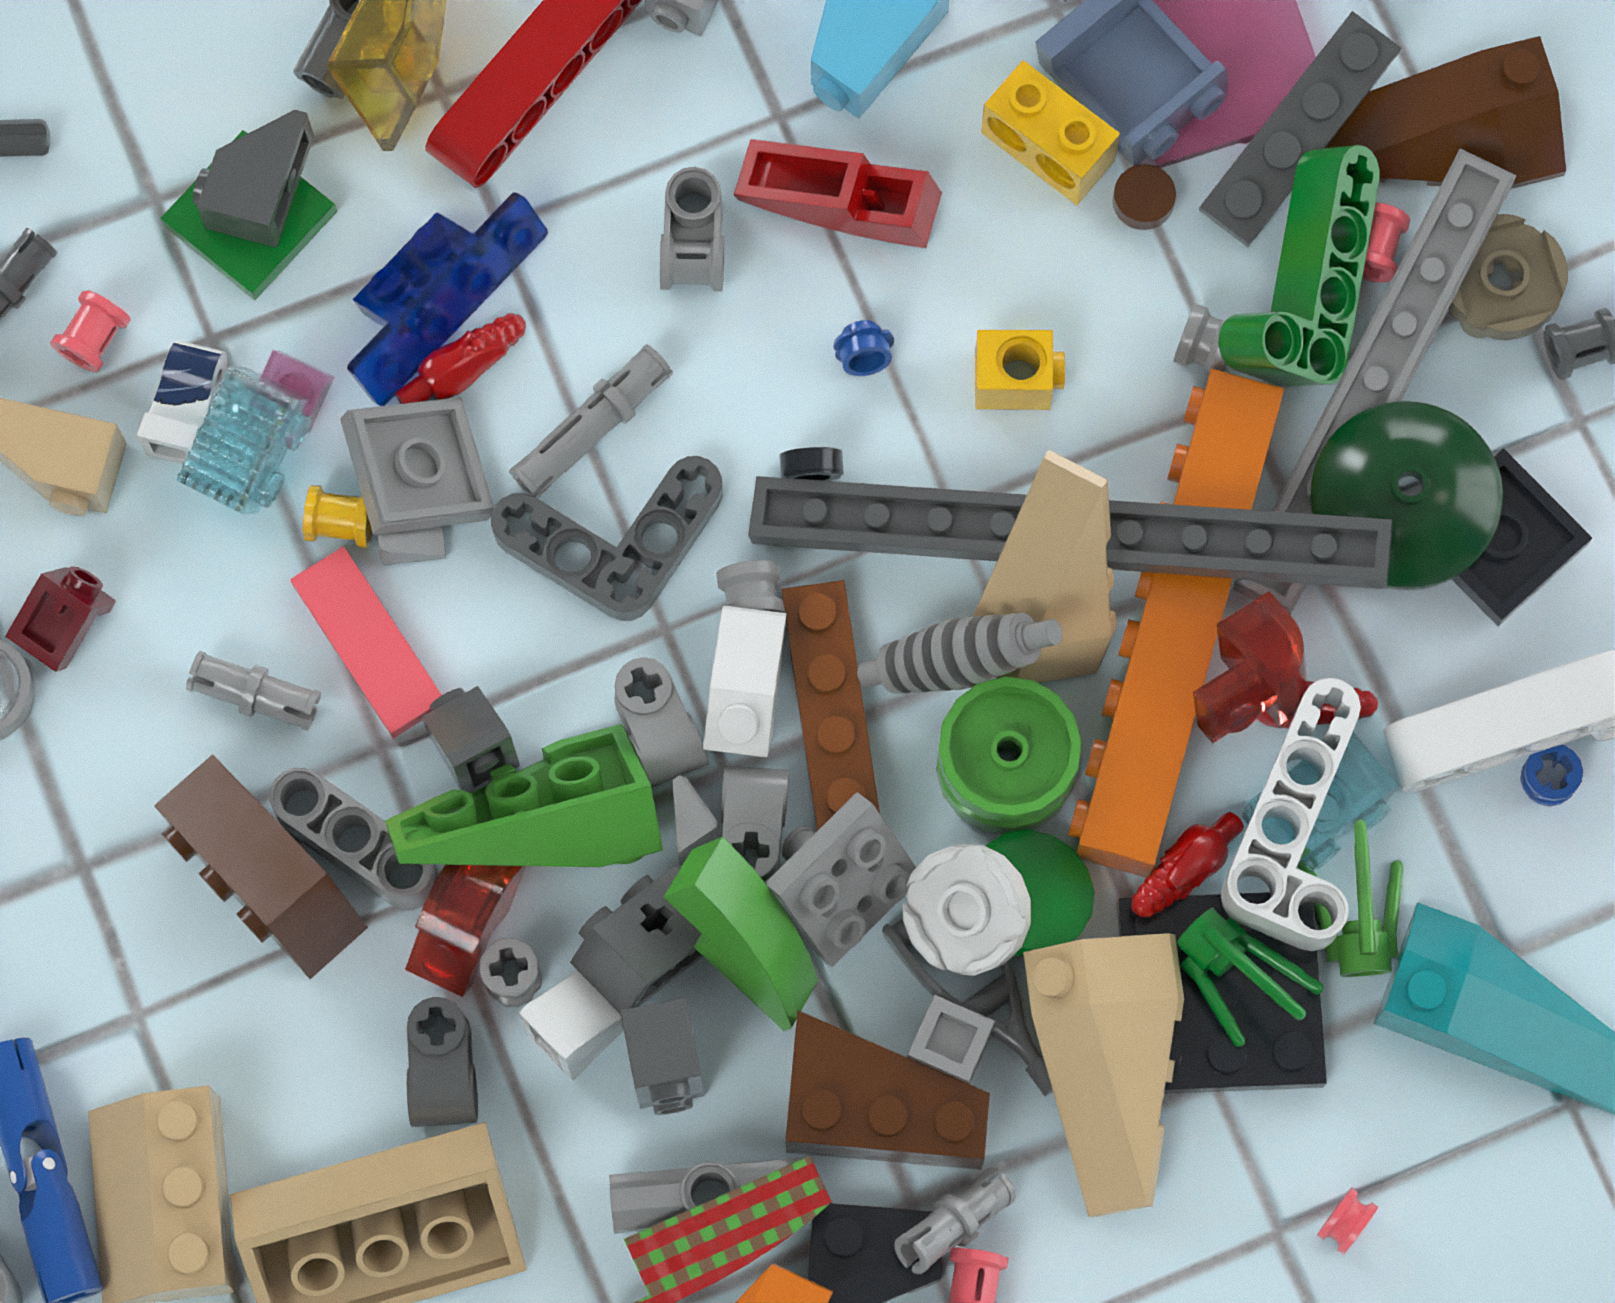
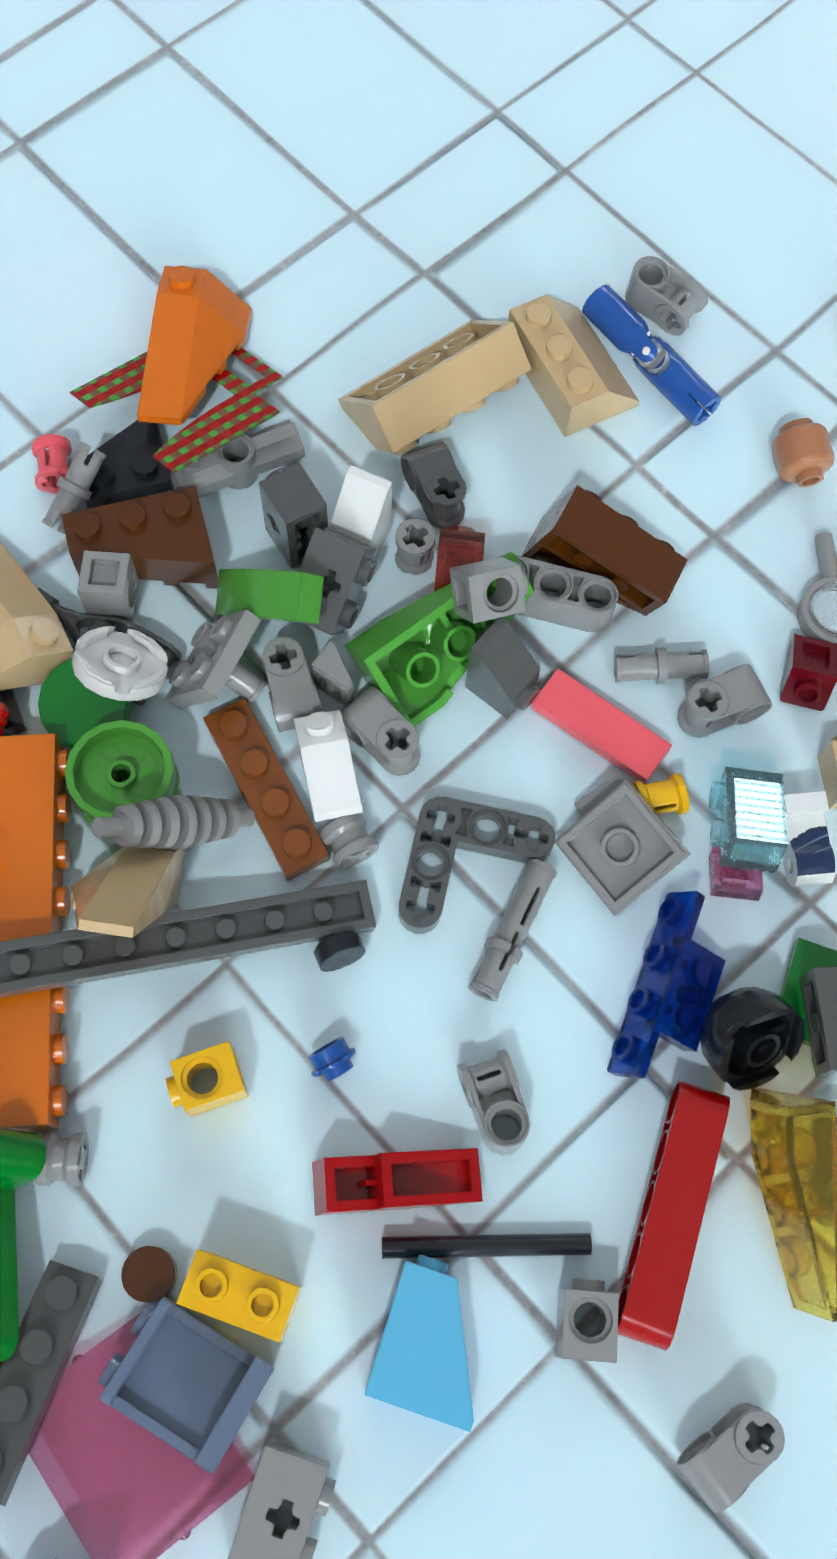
camera: 155 degrees right, 5 degrees down
red piece [394,313,526,404] -> none
none -> black bar [382,1233,592,1259]
none -> light grey brick [449,557,528,624]
none -> light grey piece [677,664,773,738]
none -> black cylinder [700,986,805,1091]

